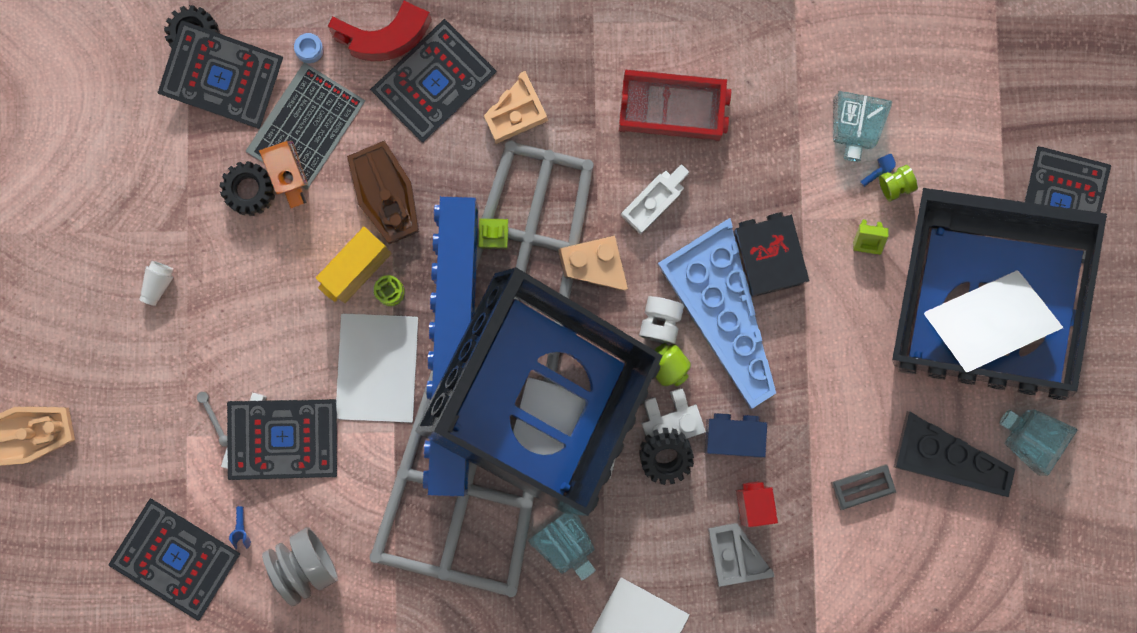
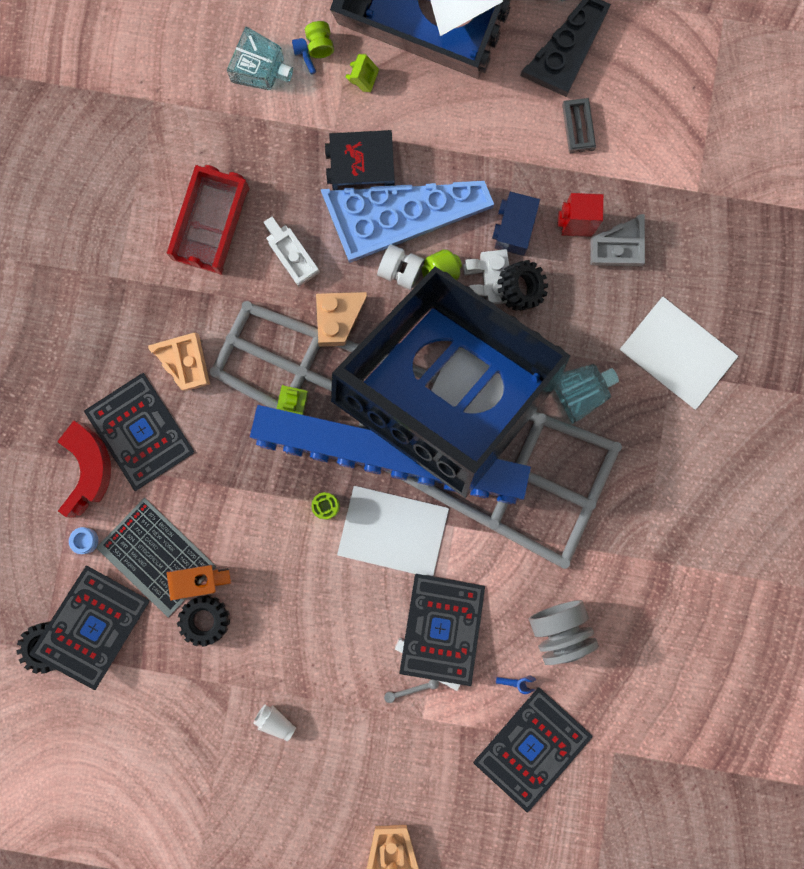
camera: 75 degrees left, 0 degrees up
yellow brick [315,226,392,303] -> none
reddish brown piece [347,140,419,245] -> none

